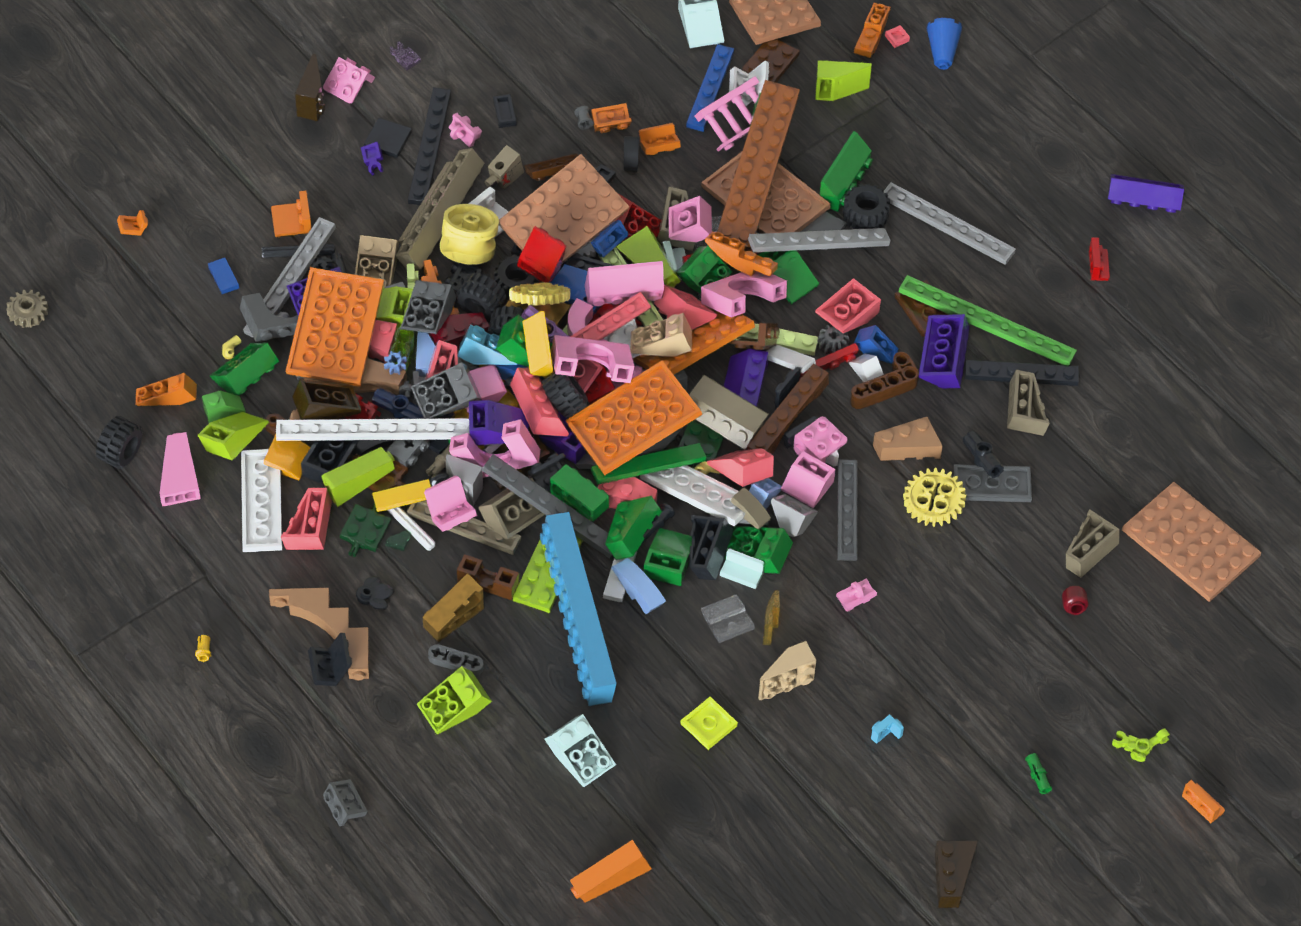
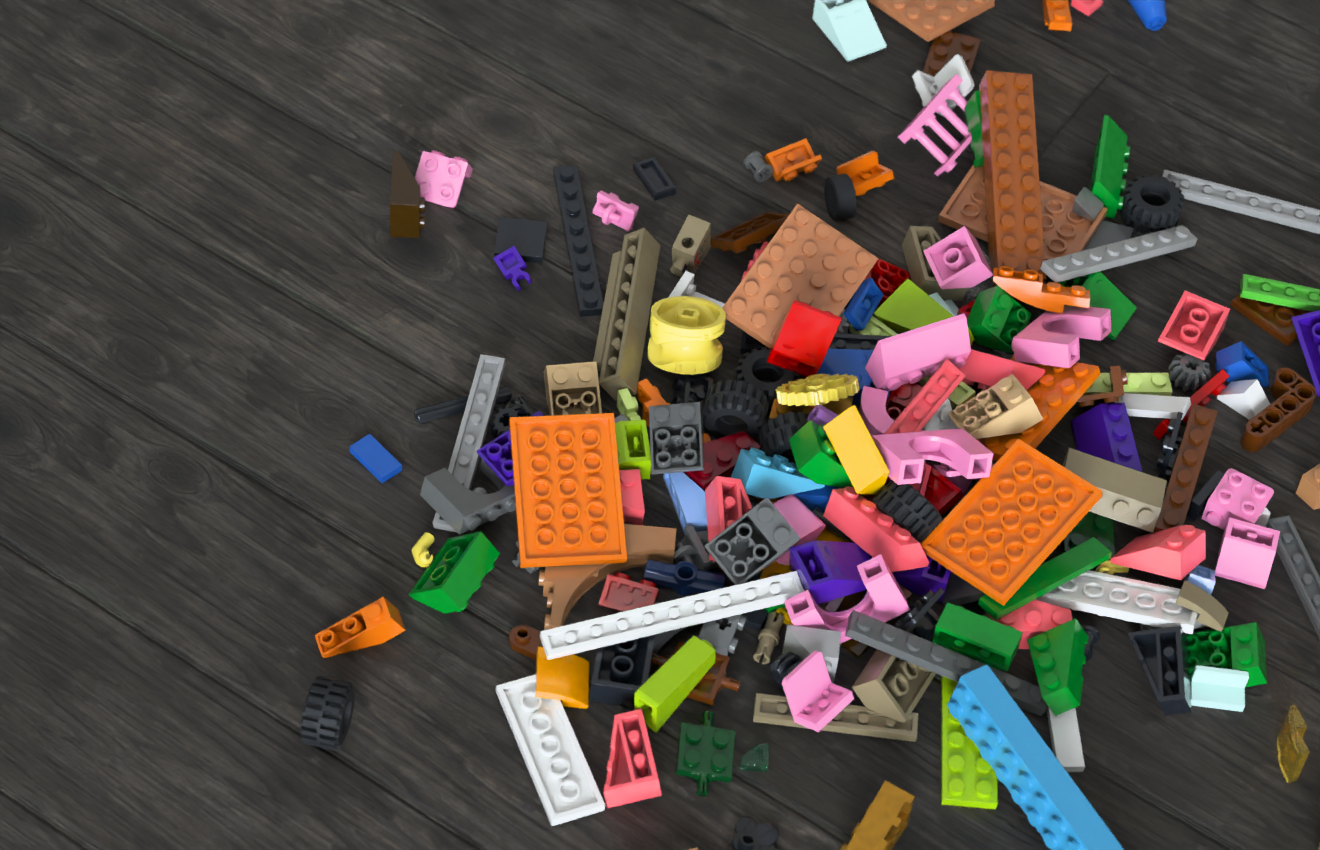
camera: 20 degrees left, 5 degrees down
dark tan gear [6,290,48,328] -> none
orange bracket [117,210,148,236] -> none
bright pink slope [160,432,200,506] -> none
lime slope [198,412,269,460] -> none
bright green slope [202,391,246,423] -> none
orange bracket [271,191,311,237] -> none
dark brown slope [292,379,362,420] -> none
yellow tile [372,479,431,512] -> none
medium blue gear [384,351,407,375] -> none
white axle [387,507,435,551] -> none
clear purple plate [390,41,421,70] -> none
clear neon green brick [390,326,415,371] -> none
reddish brown arch [457,554,519,601] -> none
light blue slope [611,558,666,615] -> none
green slope [644,528,692,586] -> none
blue plate [686,44,734,132] -> none
clear slope [701,594,755,643] -> none
light grey slope [771,494,818,537] -> none
lime slope [815,61,872,101] -> none
none -> flat silver slope [1072,187,1104,221]

